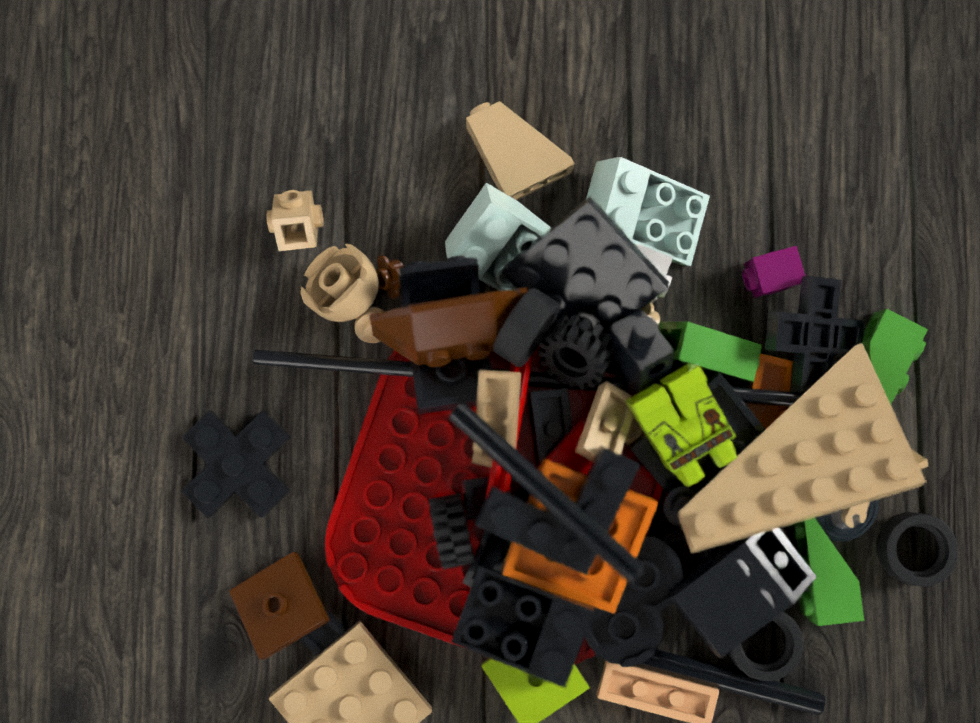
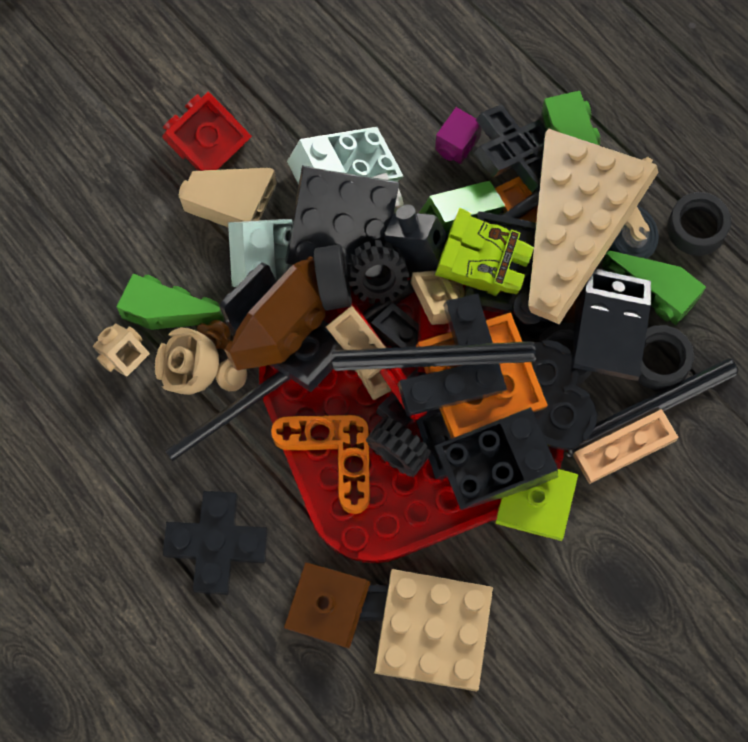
camera: 35 degrees left, 15 degrees down
none -> bright green slope [116,274,224,330]
none -> red plate [162,91,252,171]
none -> orange beam [271,415,370,514]

